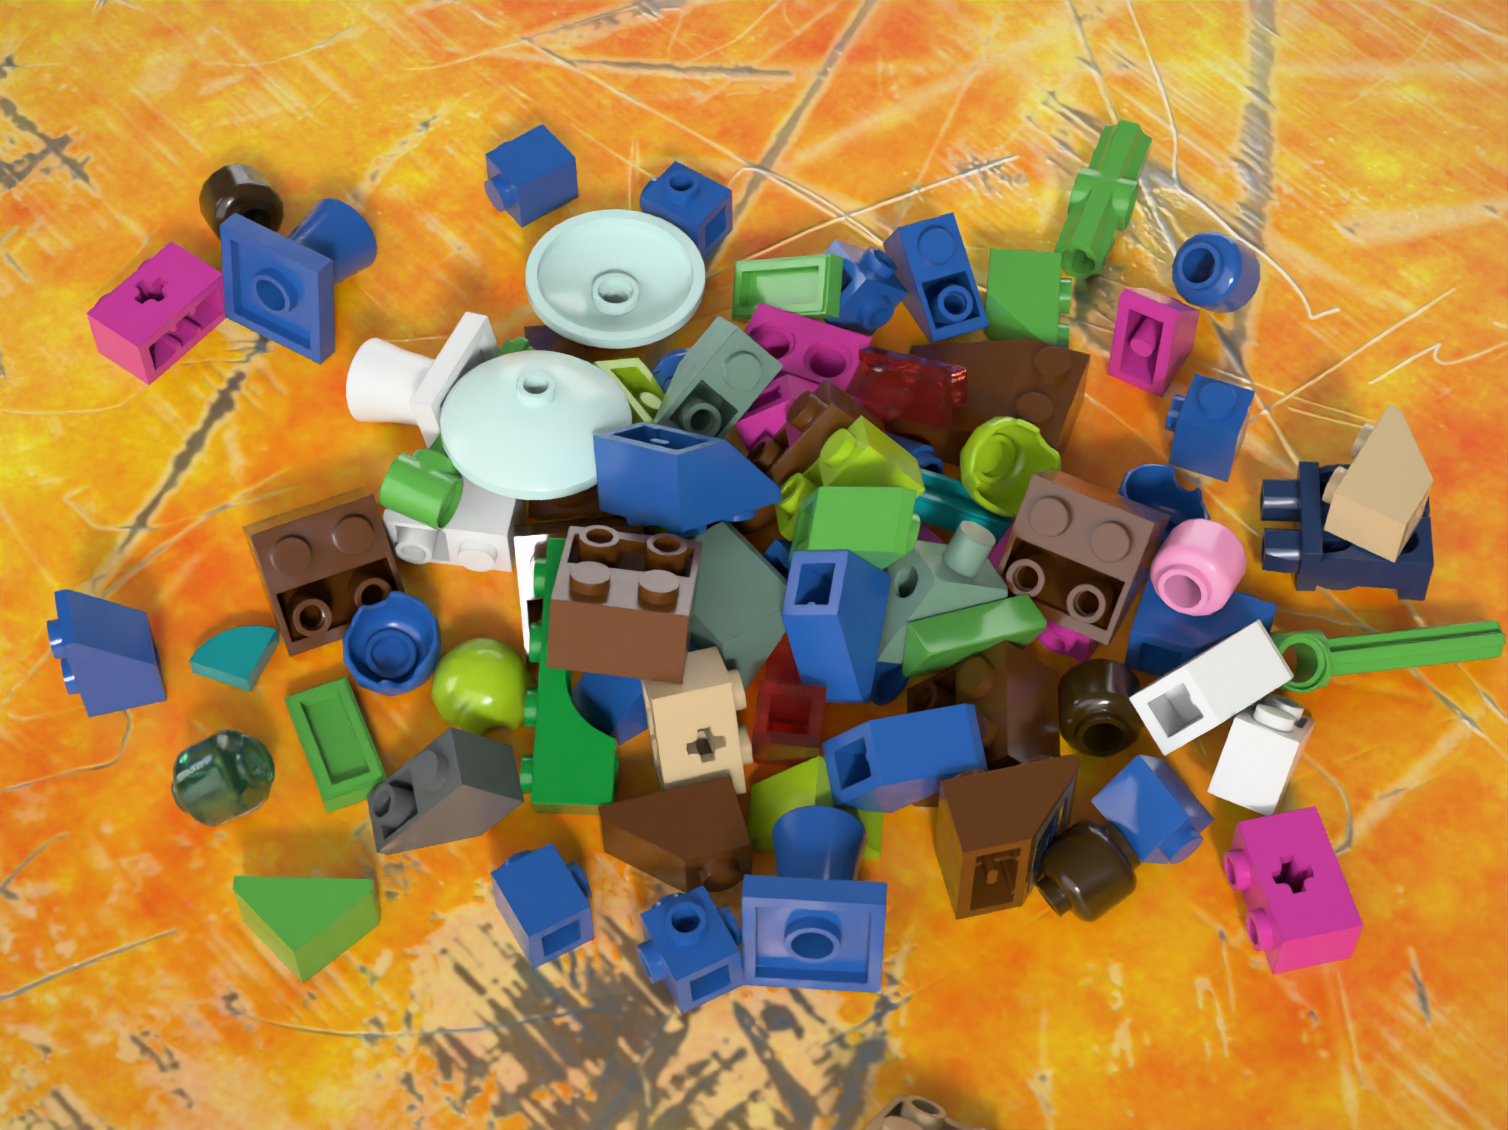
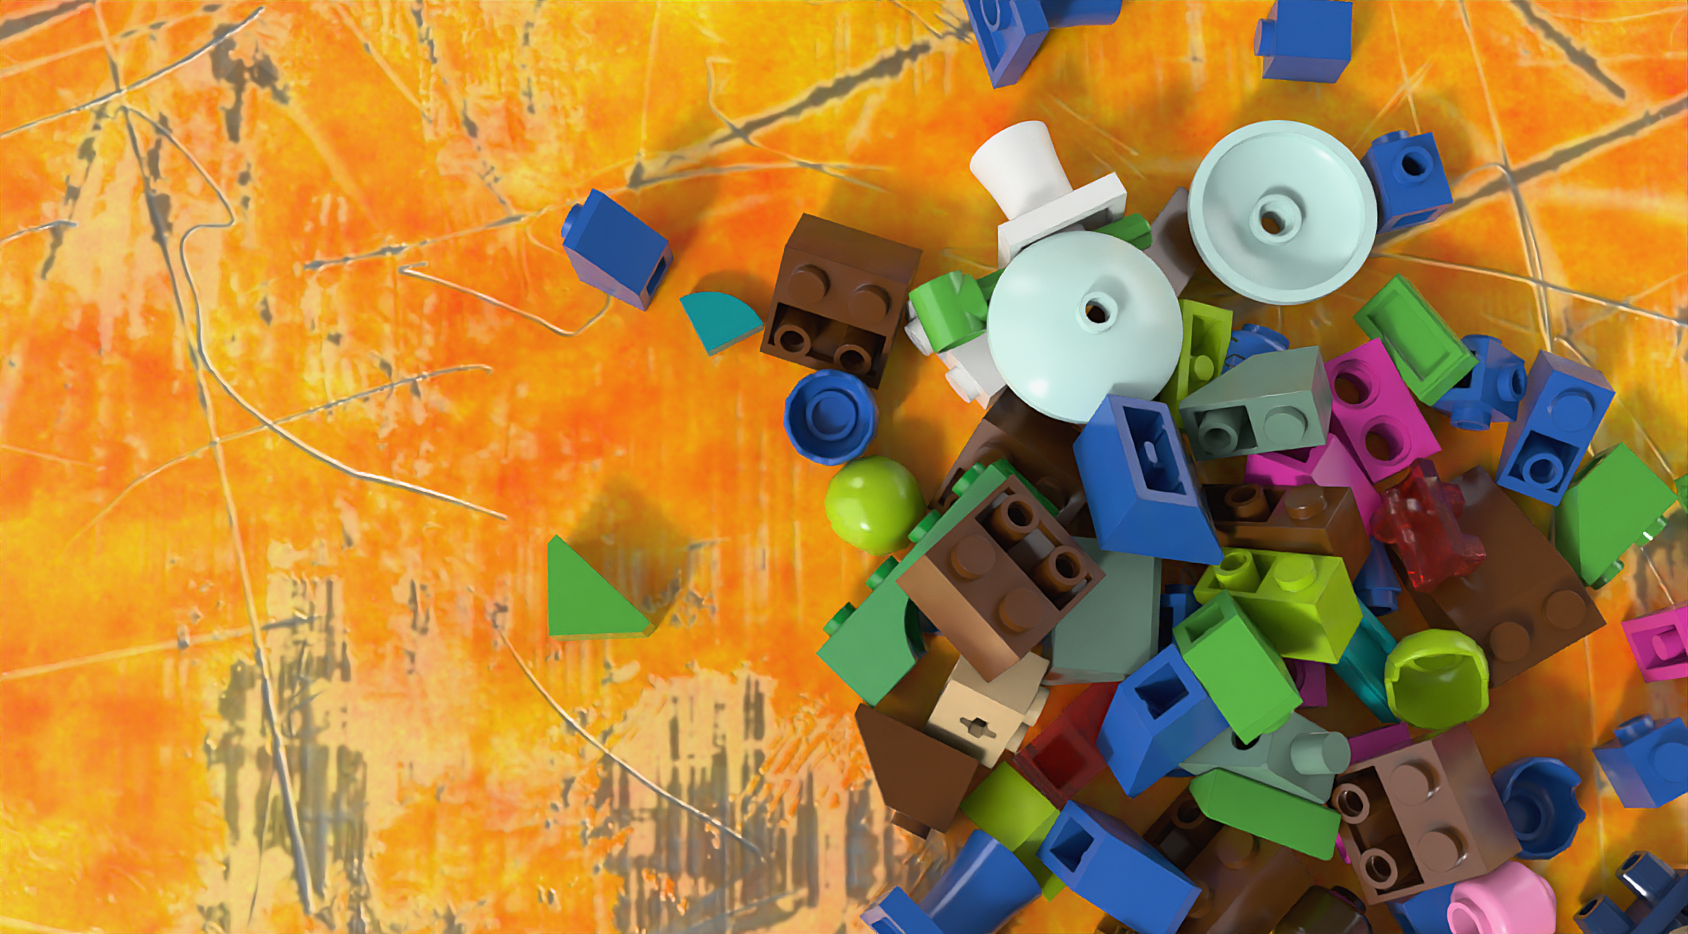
camera: 40 degrees right, 25 degrees up
clear green head [171,729,275,827] -> none
bright green tile [284,676,387,814] -> none
dark grey slope [366,727,524,855] -> none
blue brick [490,843,594,969] -> none
blue brick [636,885,744,1014] -> none

